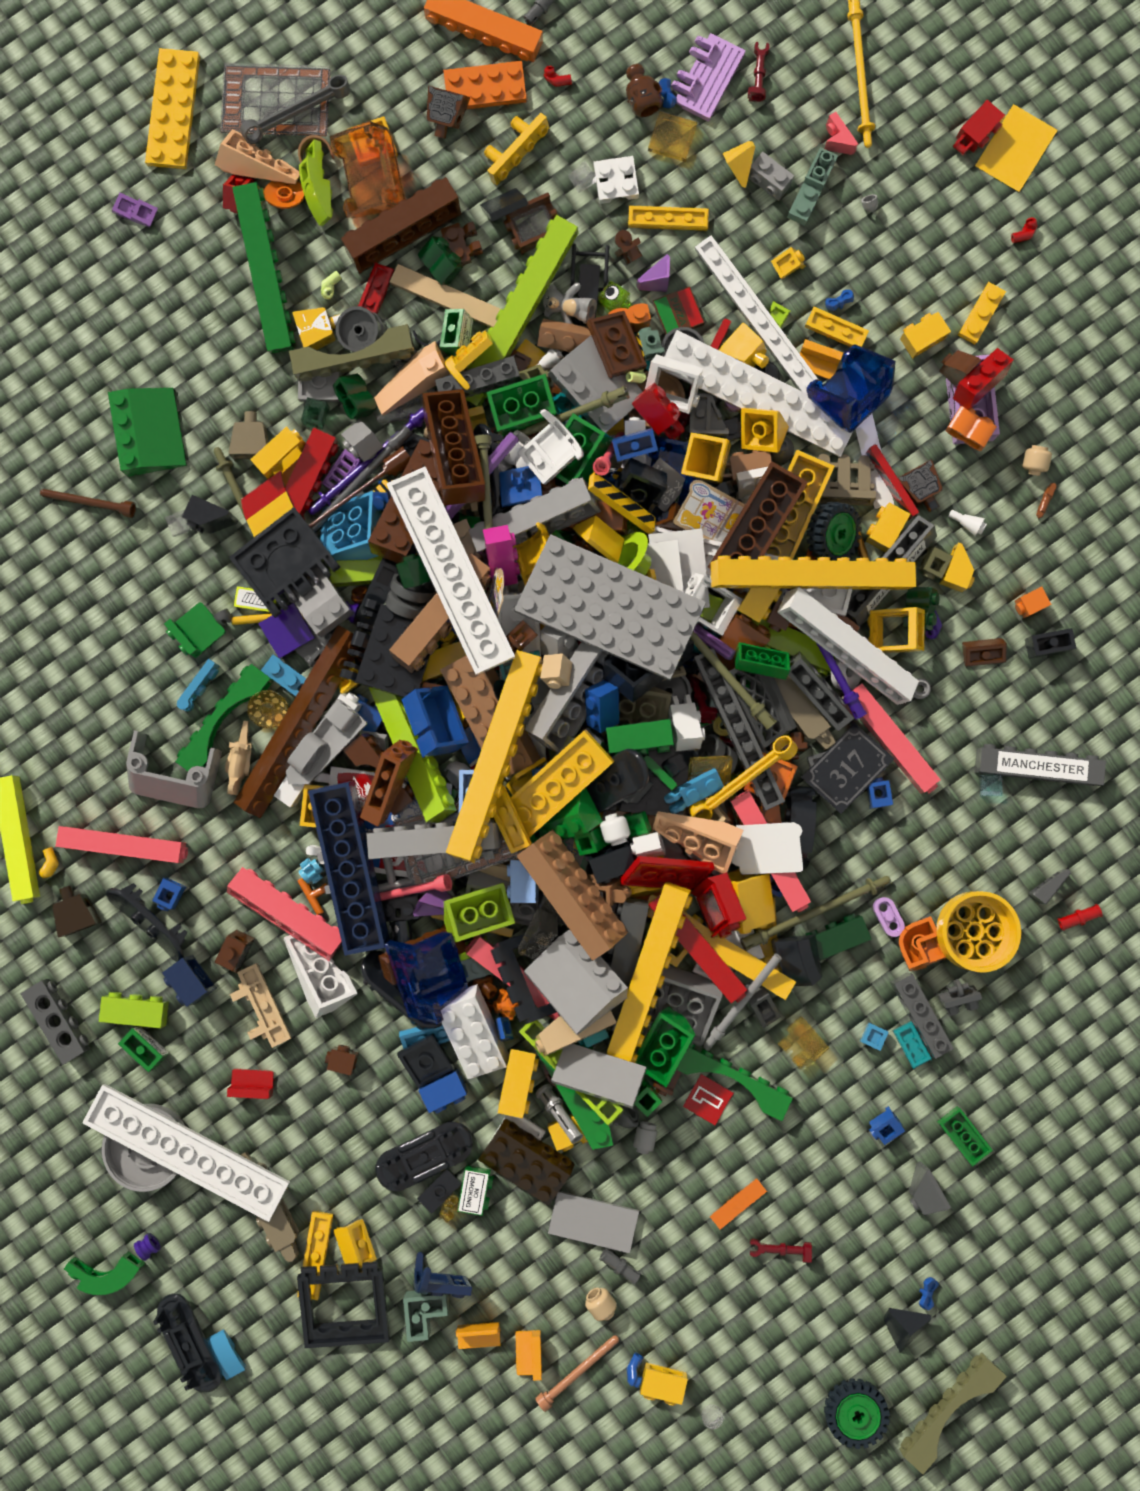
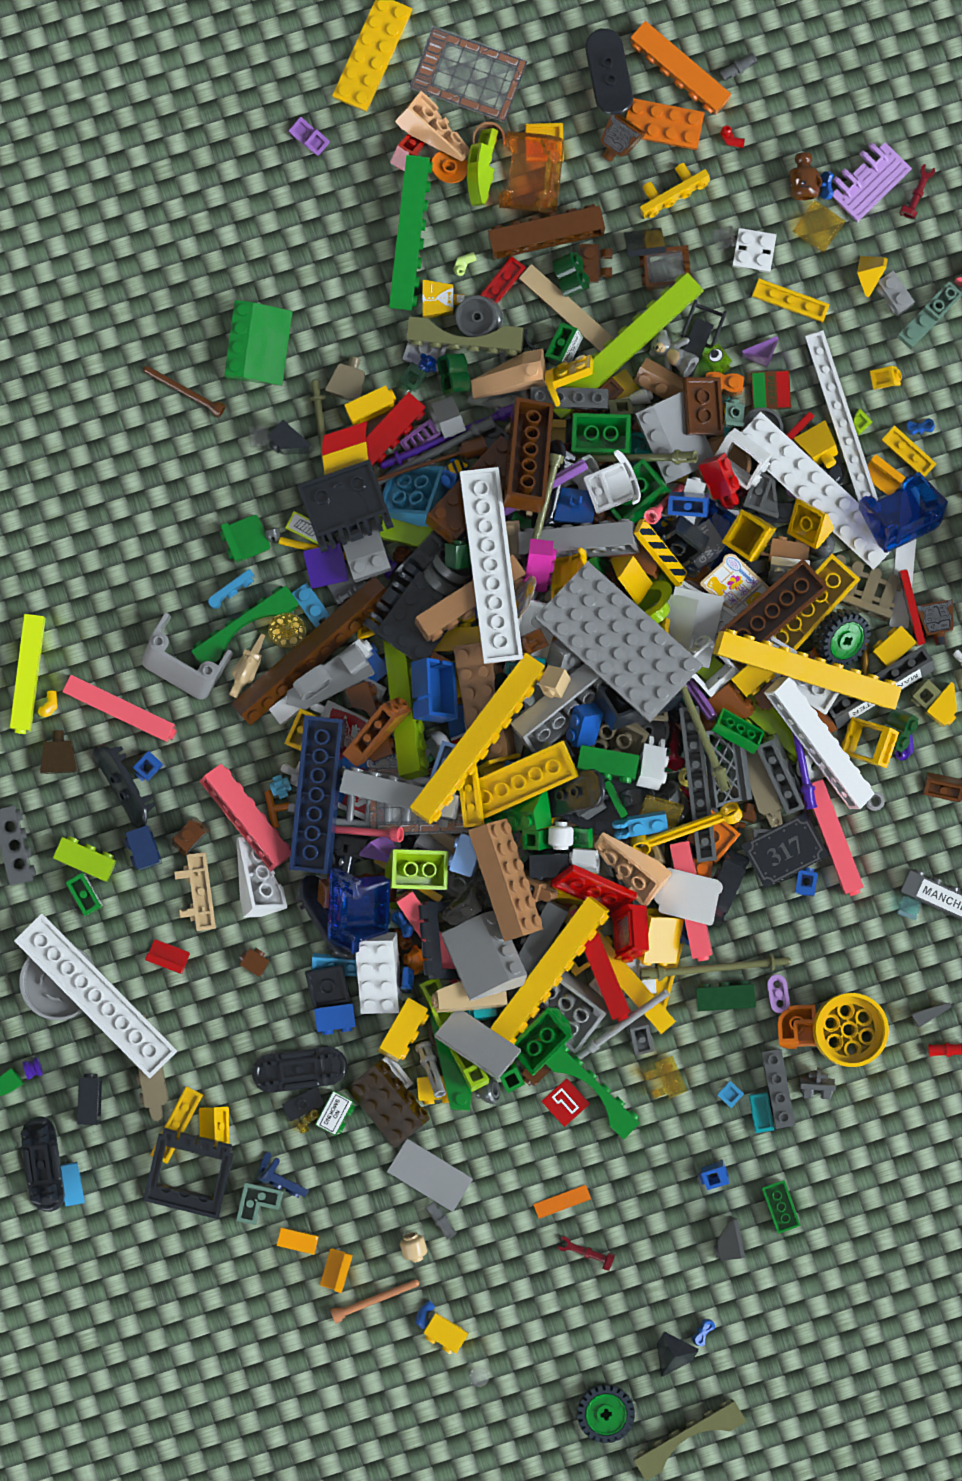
camera: 15 degrees right, 0 degrees up
dark grey piece [240,75,351,144] -> none
reddish brown hips [614,230,642,265] -> none
yellowish green arm [626,369,646,383] -> none
light grey brick [633,1121,657,1154] -> none
black slope [771,934,822,986] -> none
none -> black window [77,1073,102,1125]
none -> blue piece [392,911,413,938]
none -> clear blue plate [418,353,437,373]
none -> black piece [585,28,633,115]

